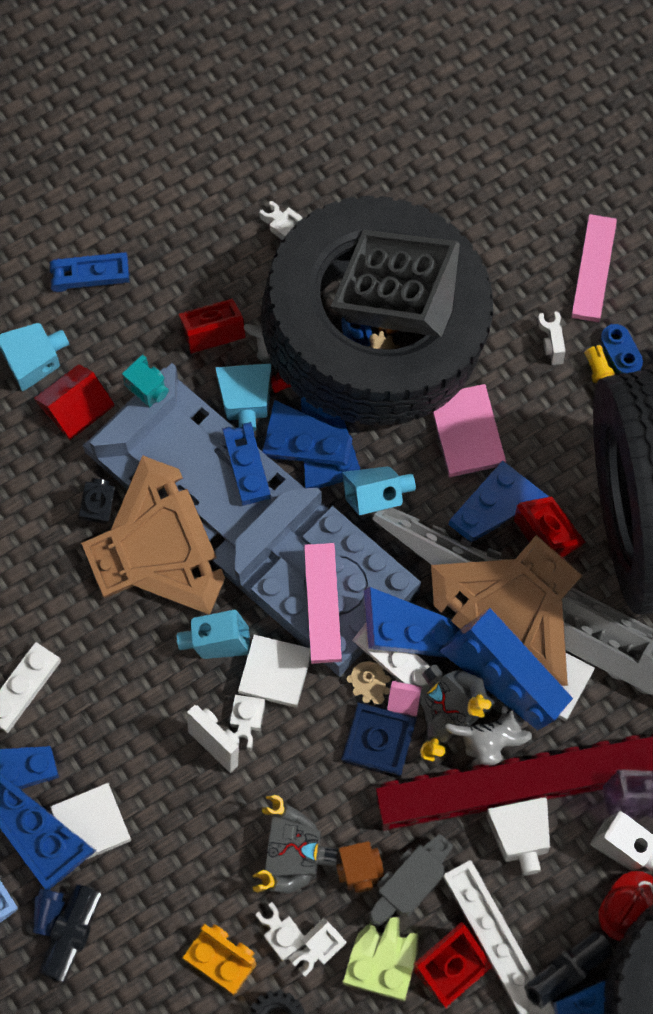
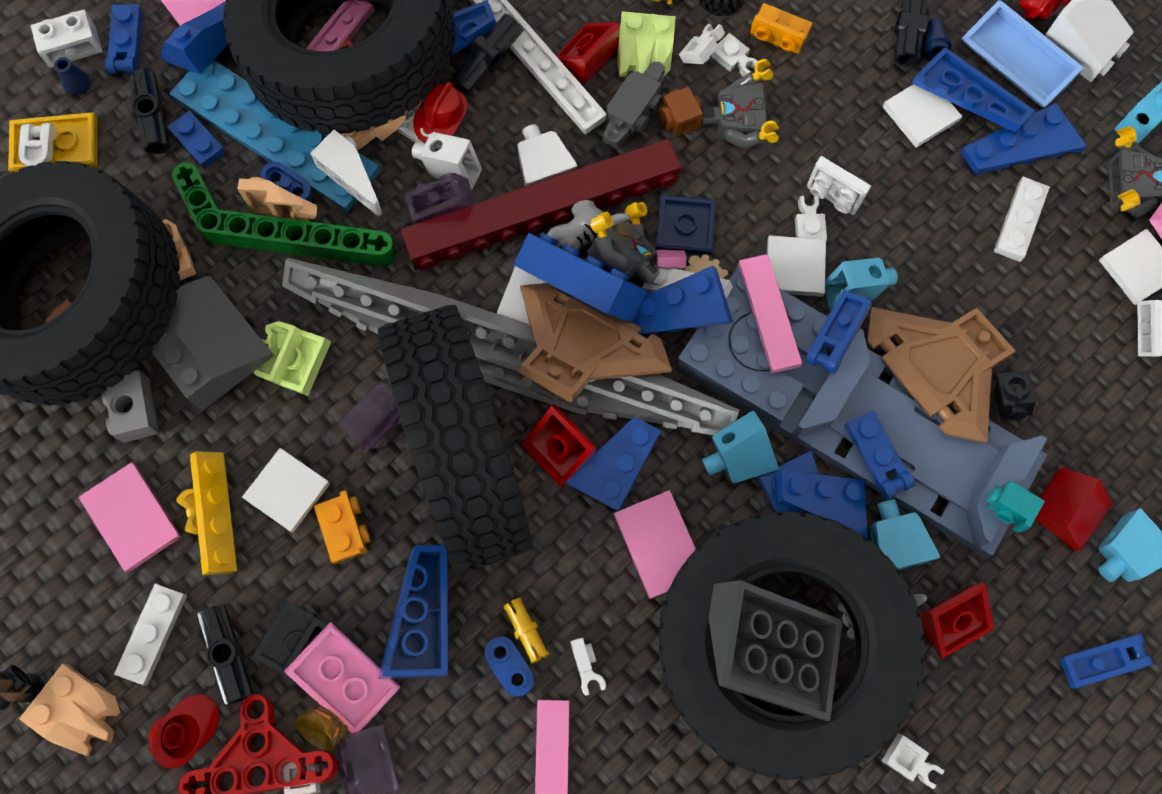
camera: 165 degrees right, 5 degrees up
none -> blue plate [806,290,872,374]

